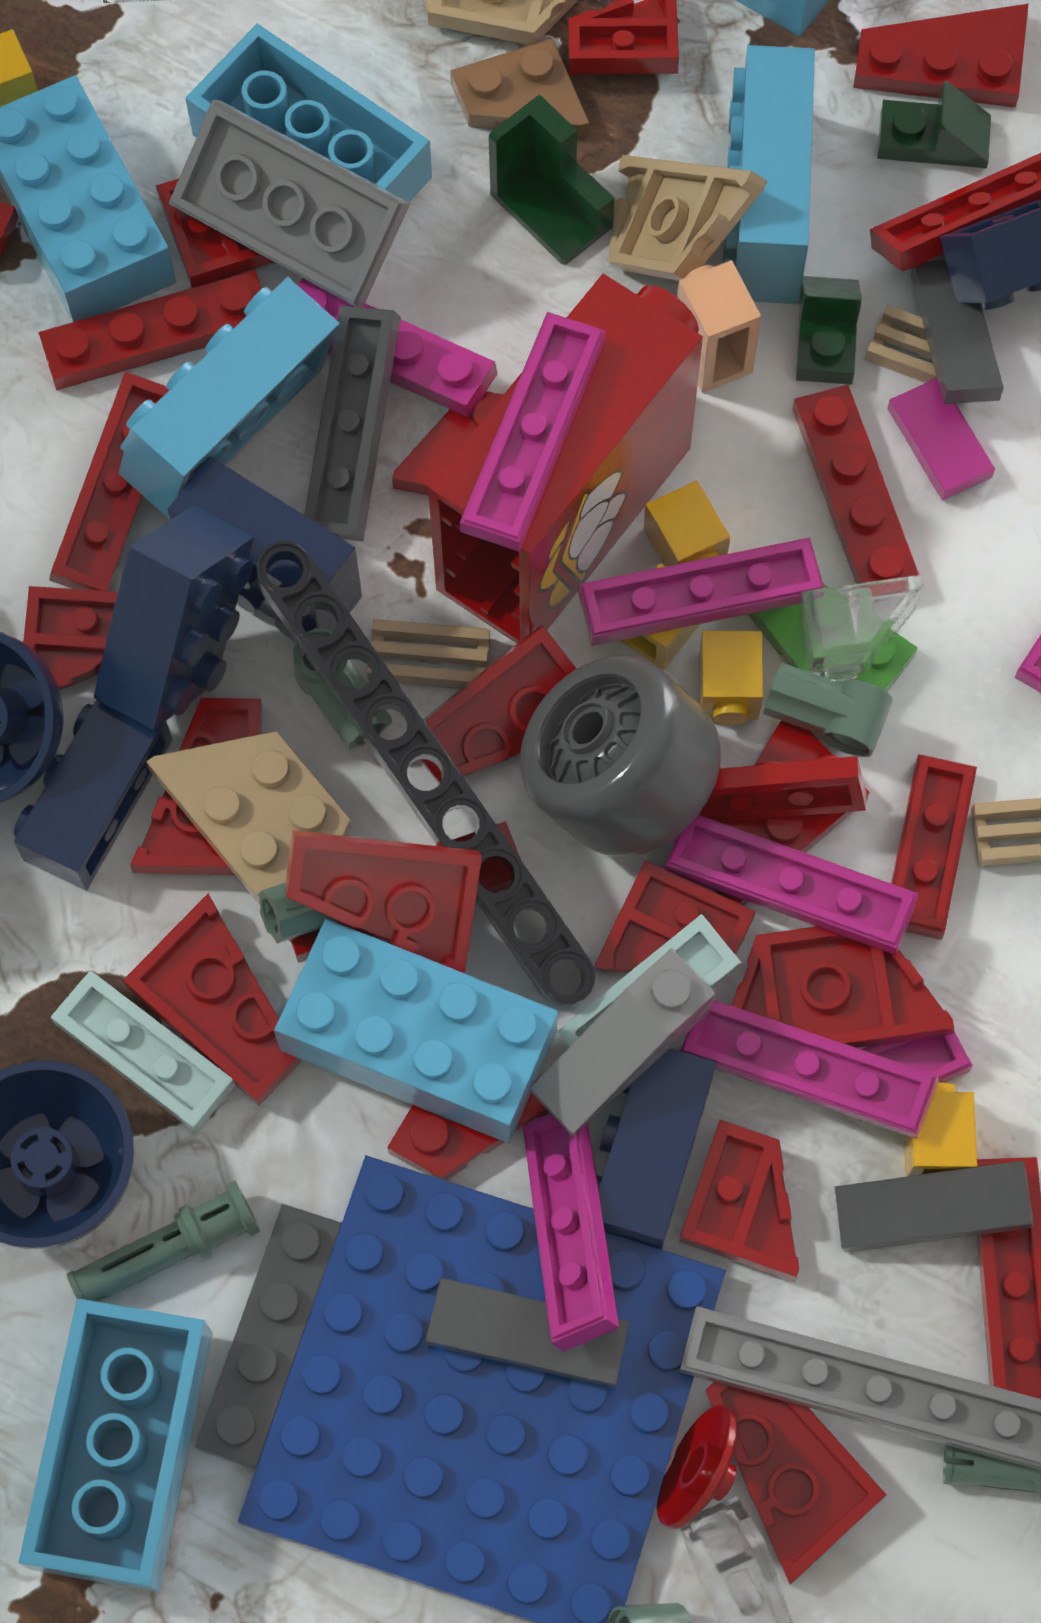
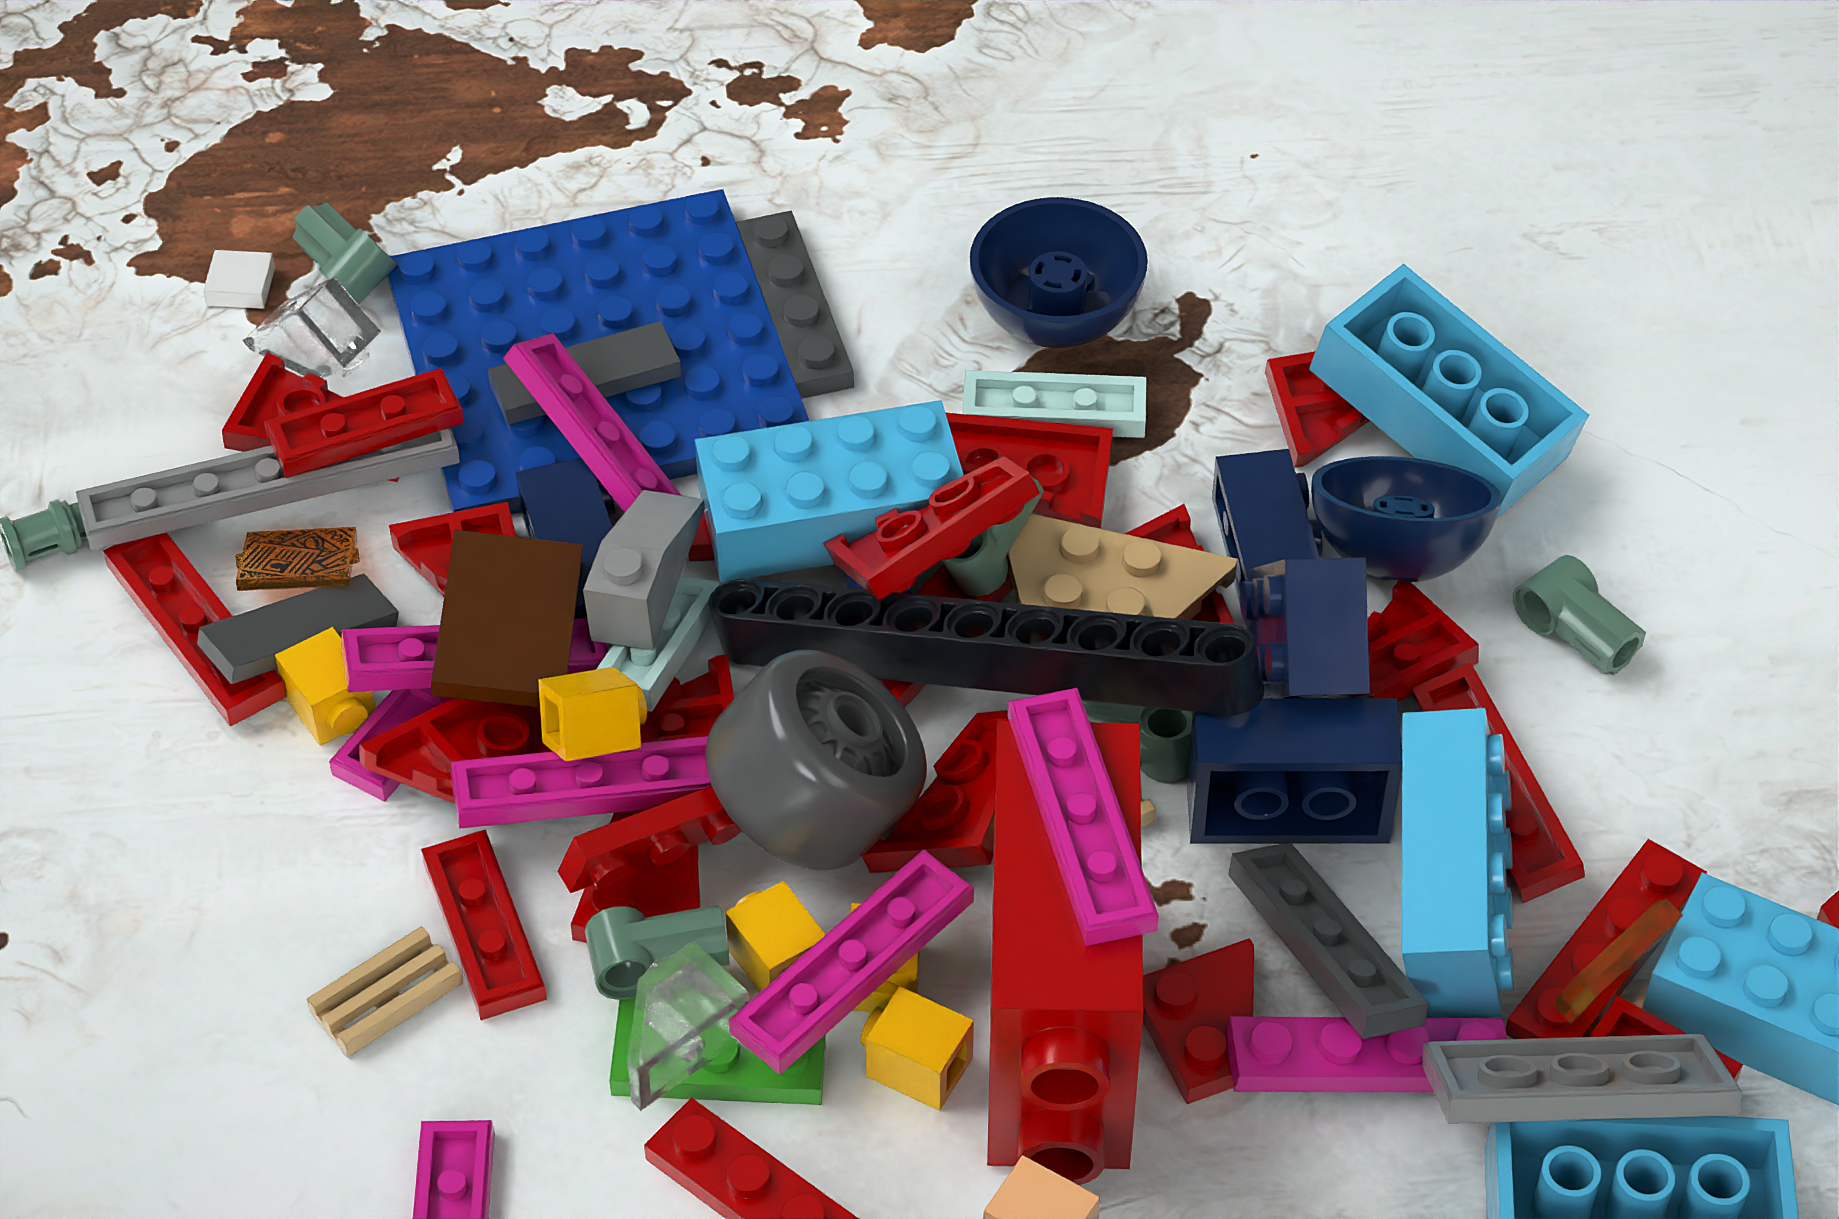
camera: 145 degrees right, 20 degrees down
medium azure brick [18,1298,213,1593] -> none
sand green pin [67,1180,260,1302] -> none
red dish [657,1405,737,1529] -> none
none -> clear orange piece [235,527,360,591]
none -> red tile [264,368,464,478]
none -> reddish brown tile [430,530,583,707]
none -> yellow brick [538,667,647,761]
none -> clear orange tile [1554,898,1683,1024]

